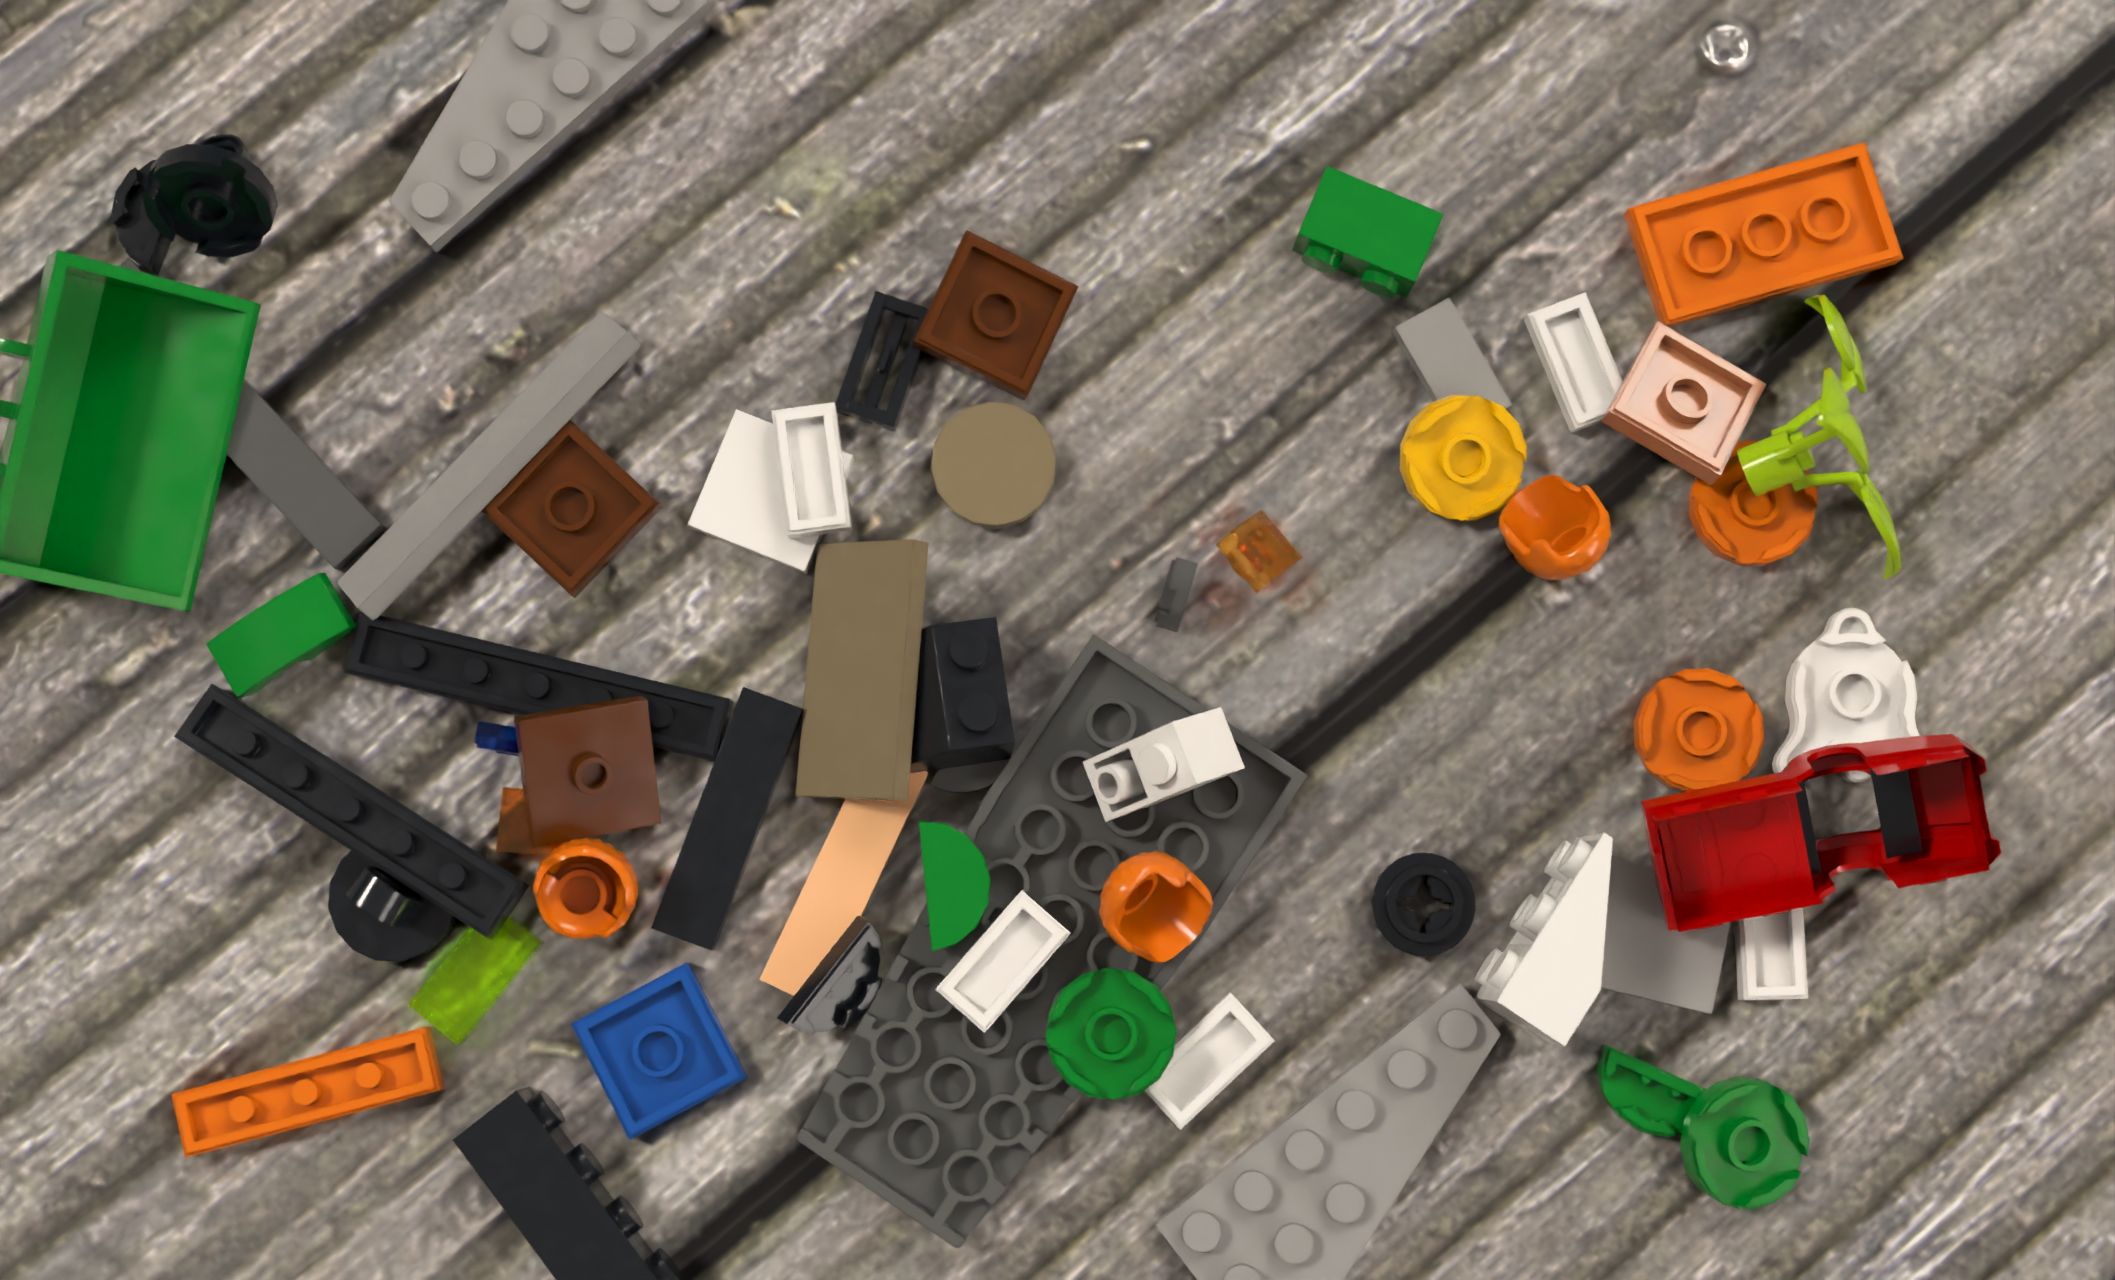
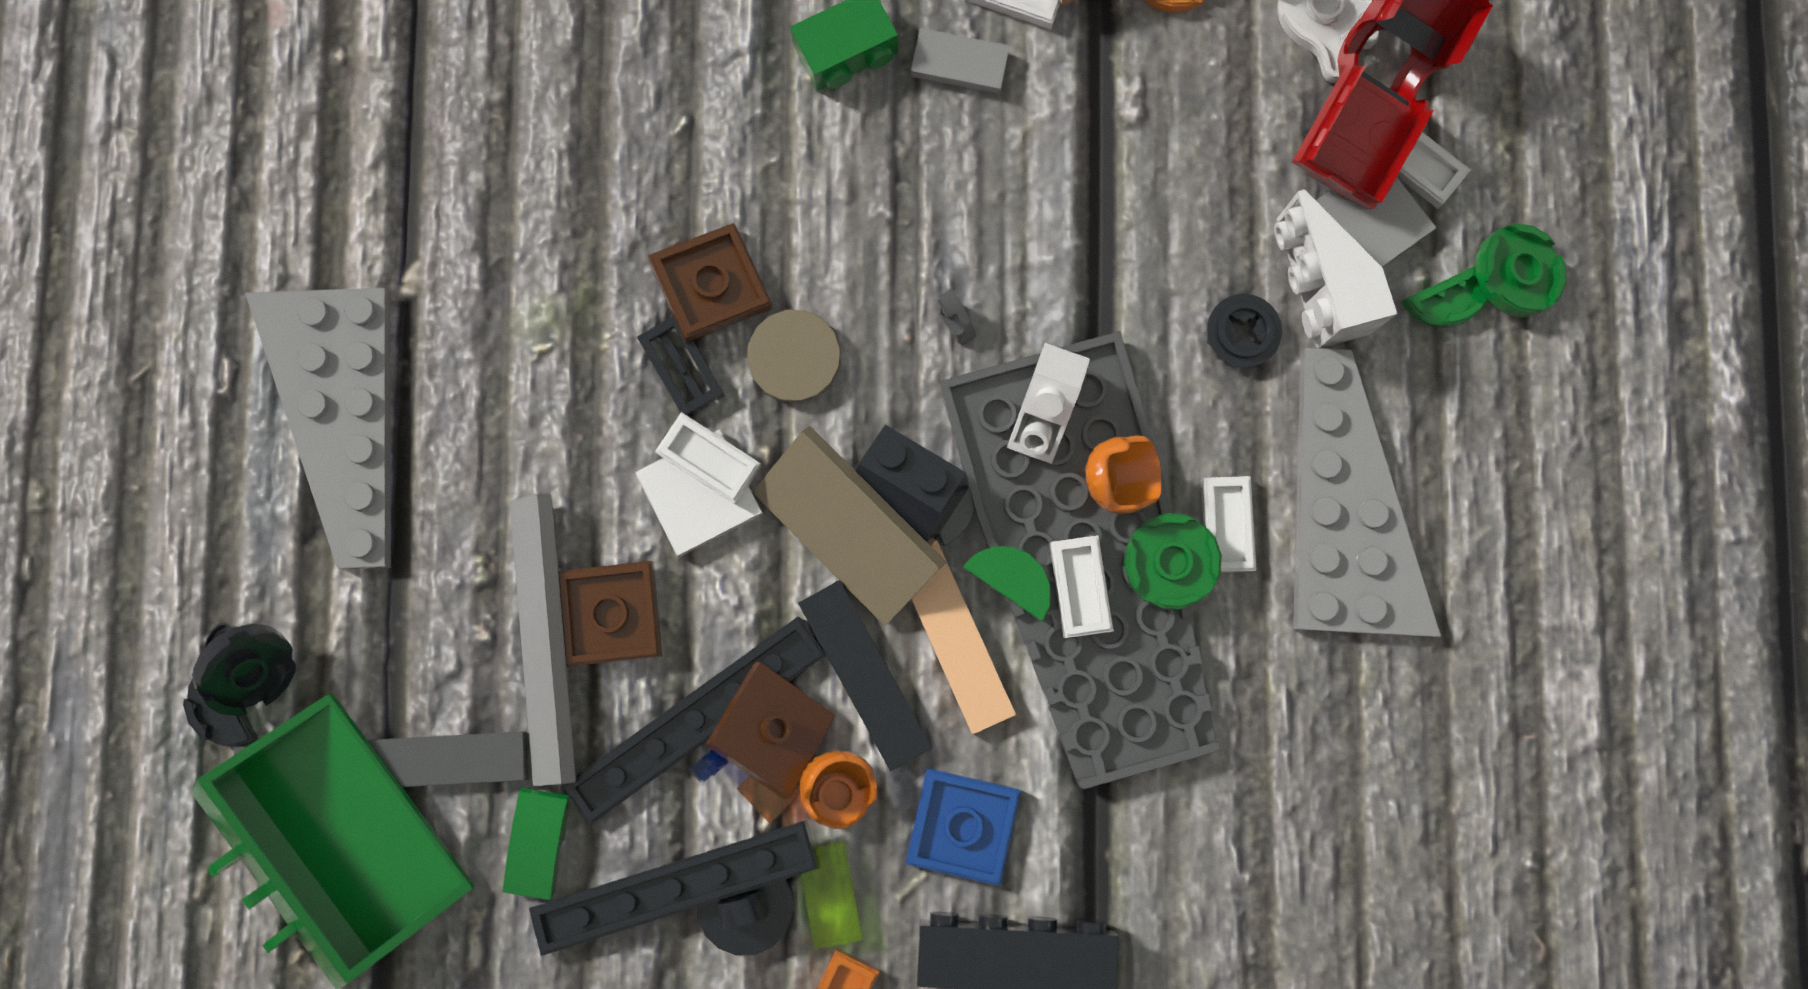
camera: 45 degrees left, 0 degrees up
black tile [777,916,882,1035] -> none
clear orange plate [1216,510,1302,593] -> none
yellow tile [1400,395,1527,520] -> none
orange hair [1499,474,1612,580] -> none
orange tile [1633,668,1764,793] -> none

